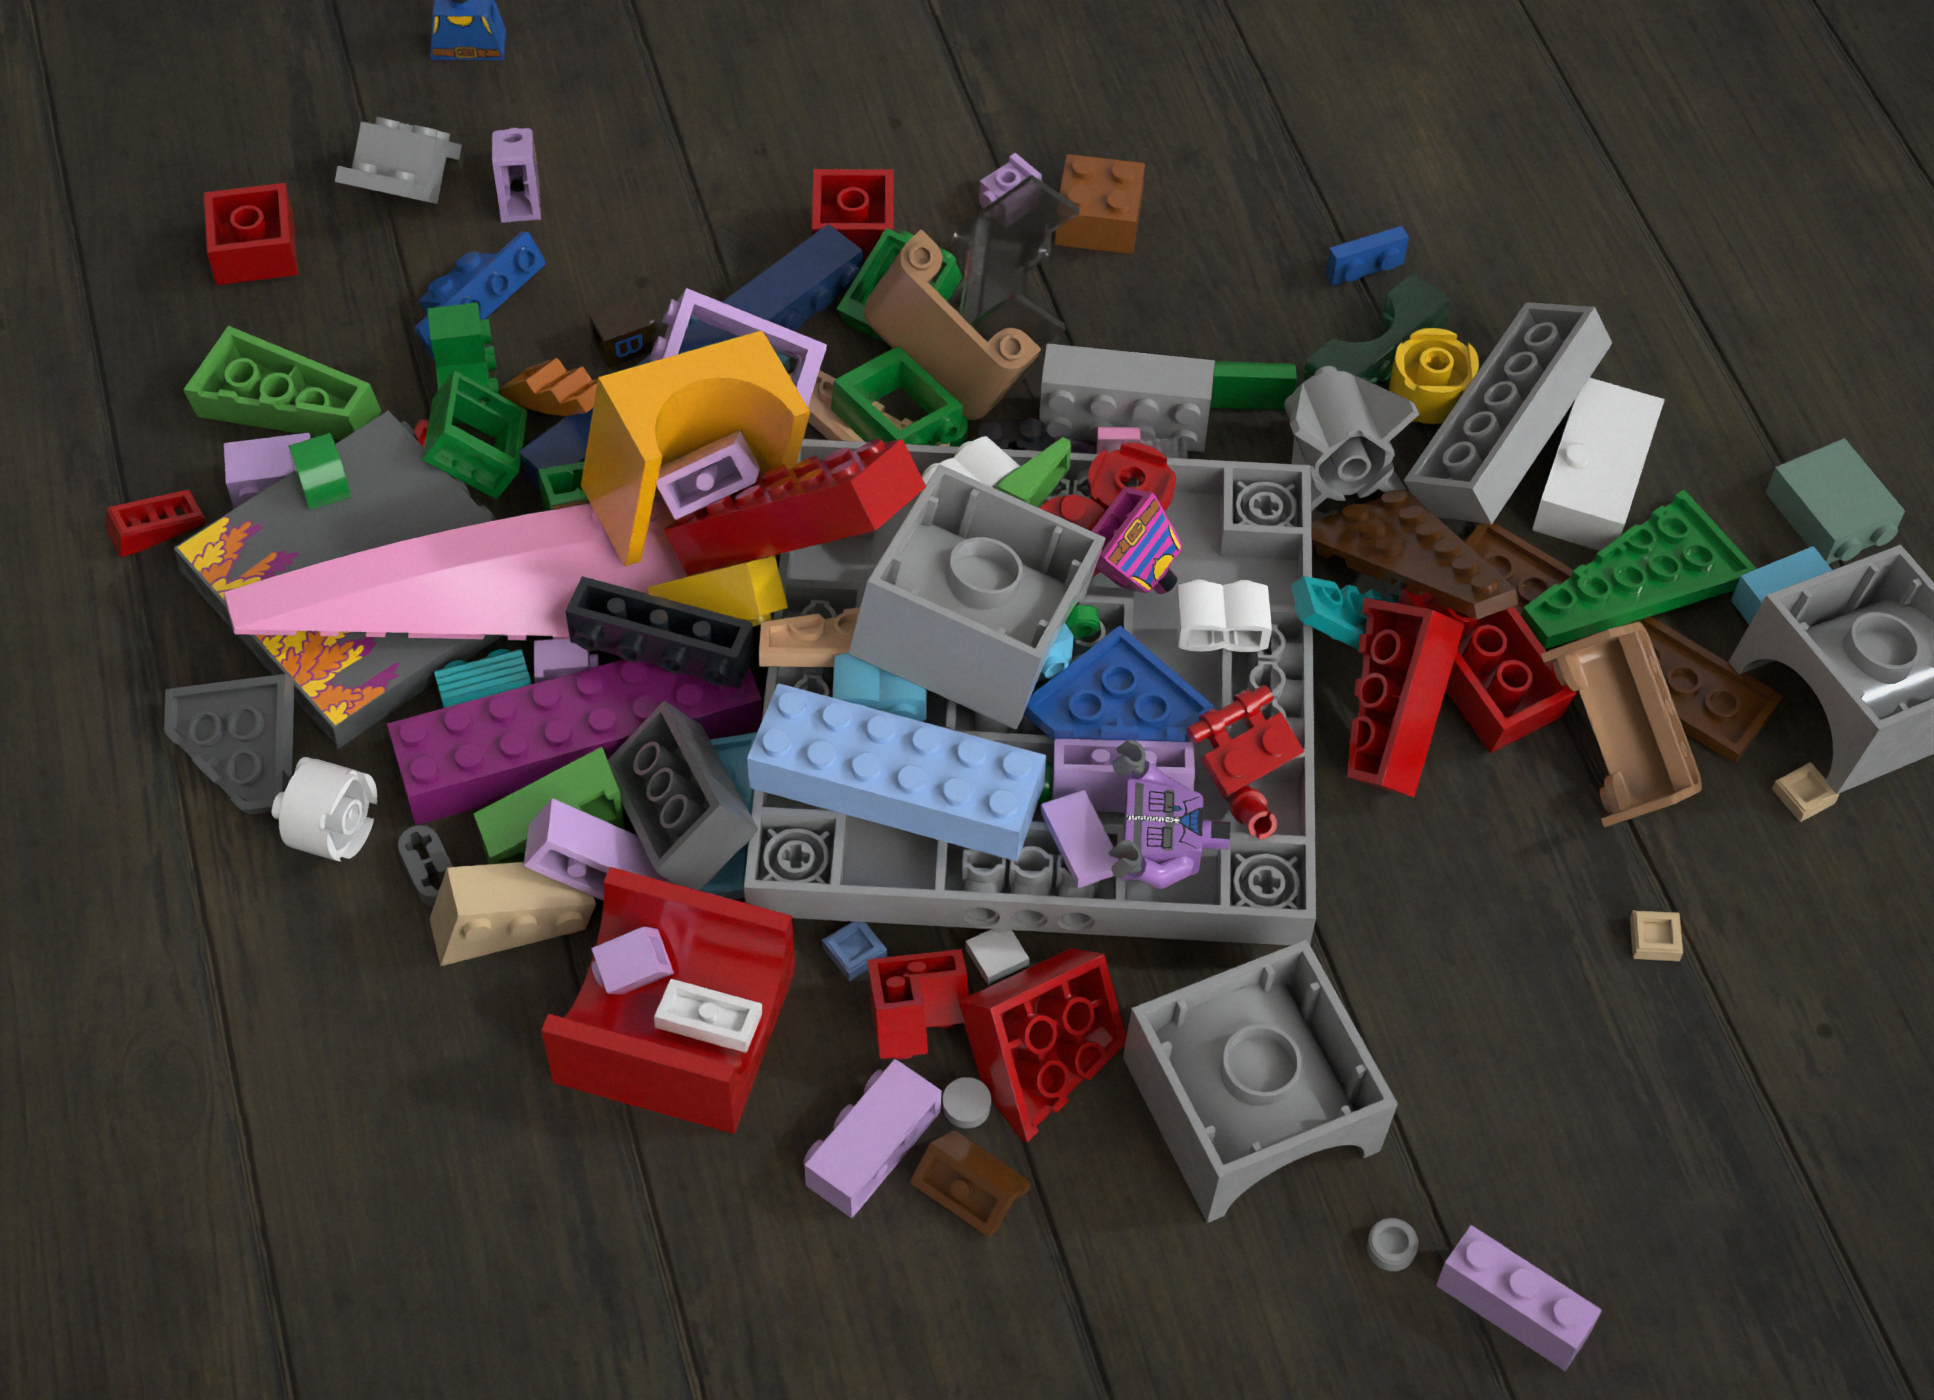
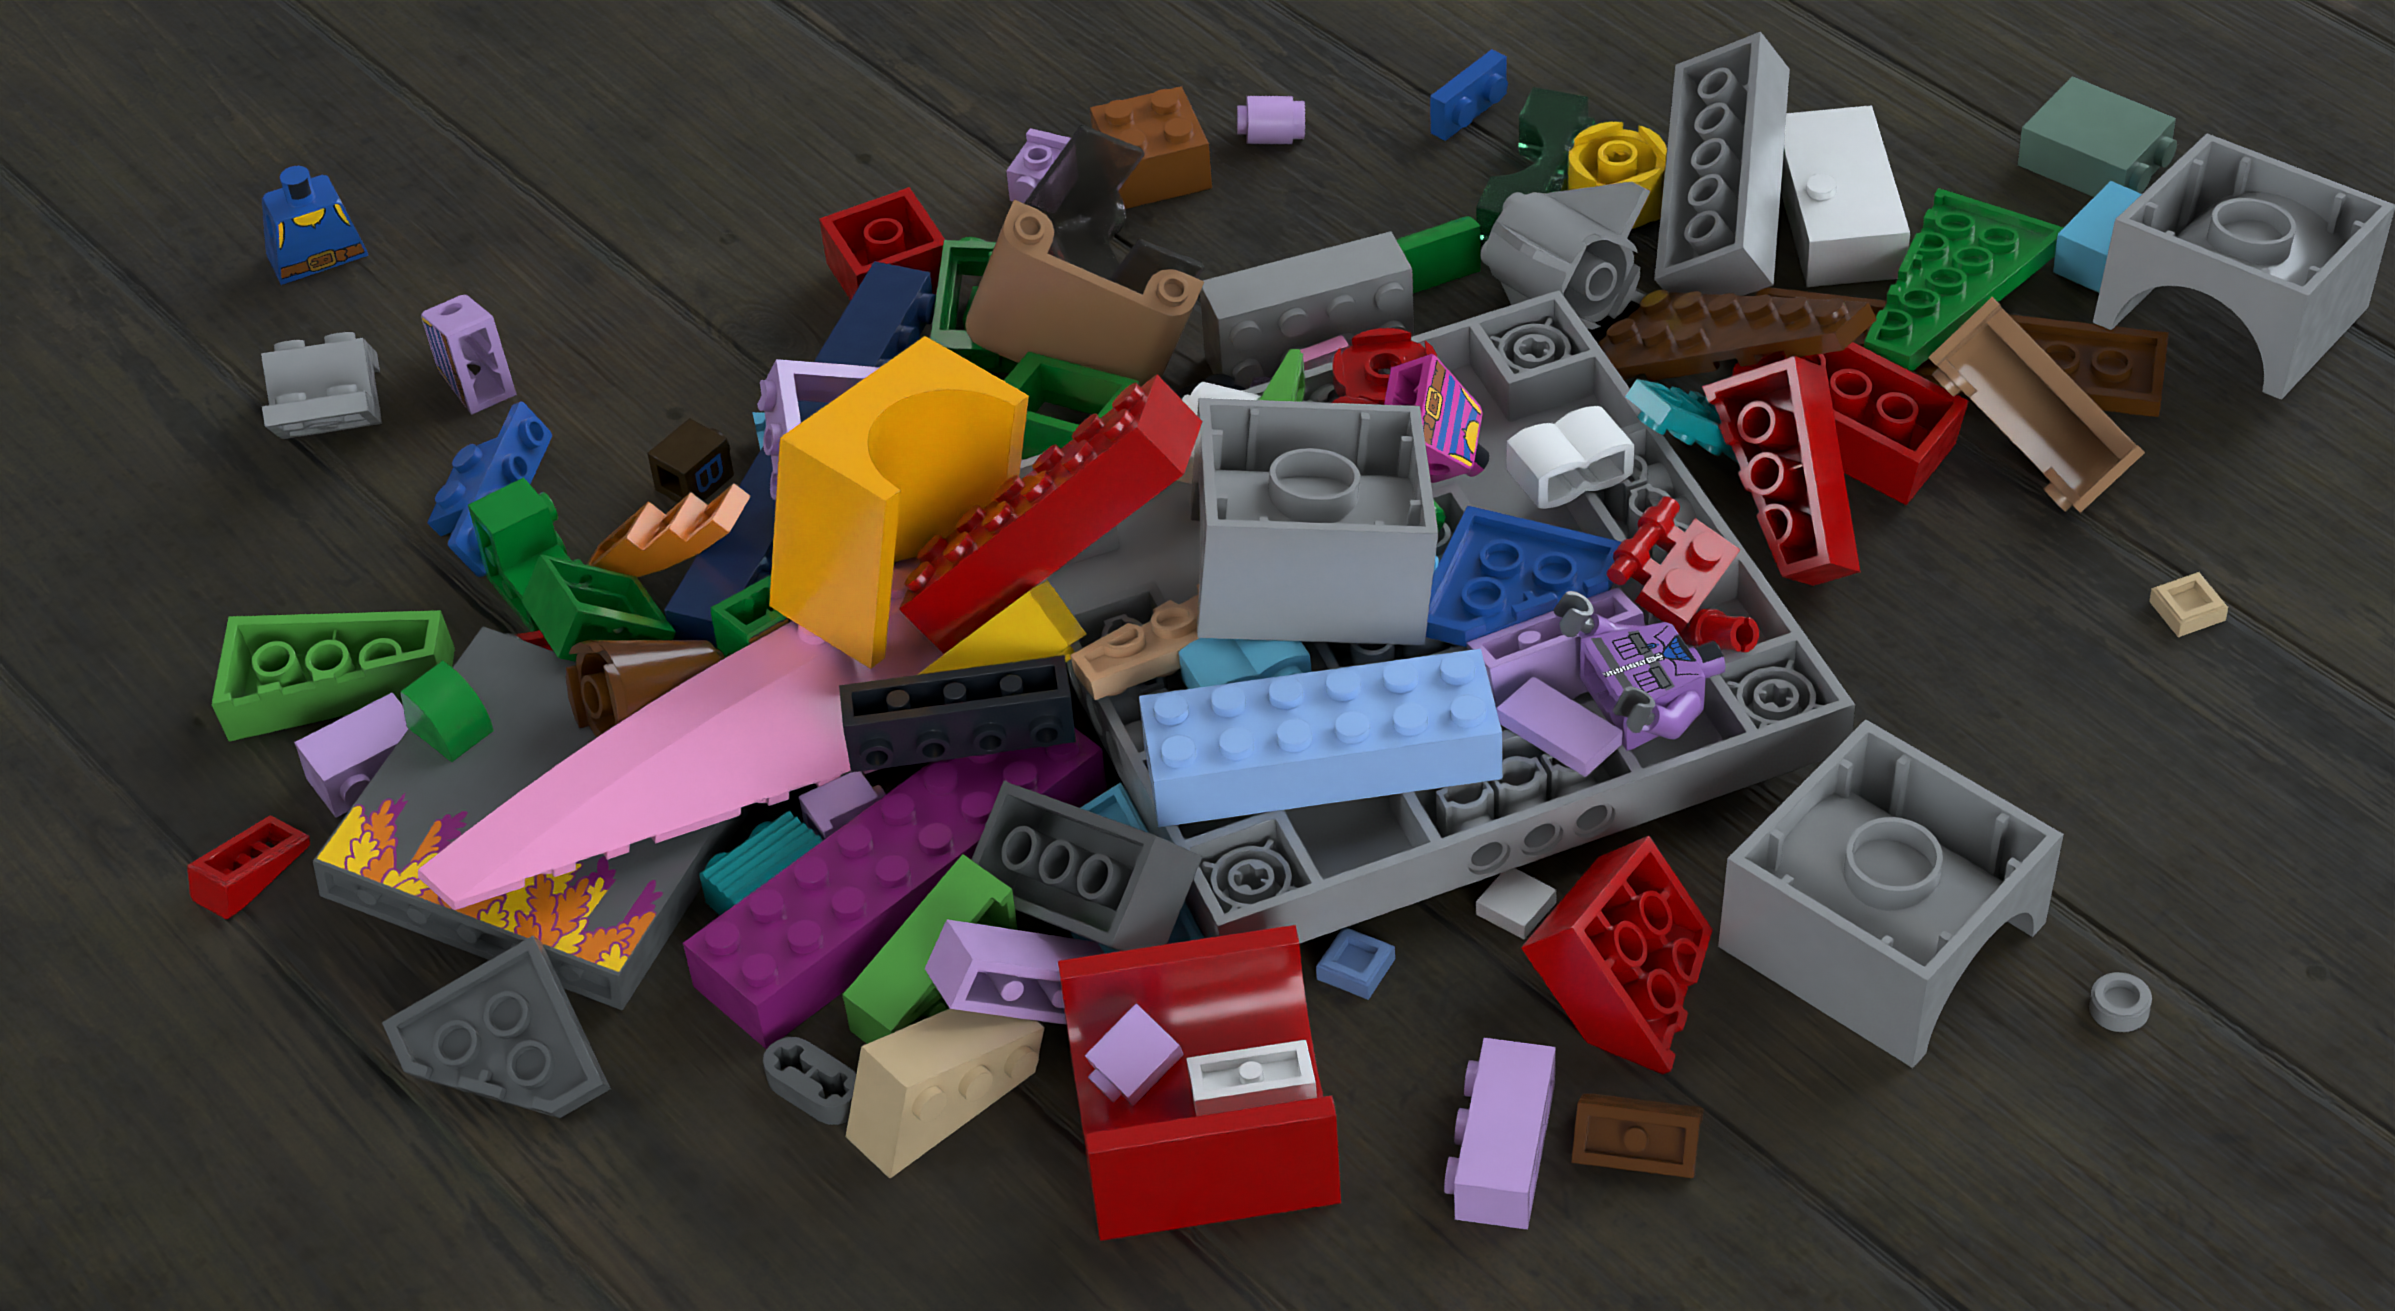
camera: 20 degrees left, 10 degrees down
red brick [204,183,298,285] -> none
white brick [272,757,377,861] -> none
lavender brick [657,430,760,520] -> none
red brick [867,949,969,1059] -> none
light grey tile [943,1077,991,1128] -> none
lavender brick [1436,1225,1602,1371] -> none
tan tile [1772,762,1839,822] -> none
none -> reddish brown cone [566,640,725,743]
none -> lavender brick [1237,96,1305,144]

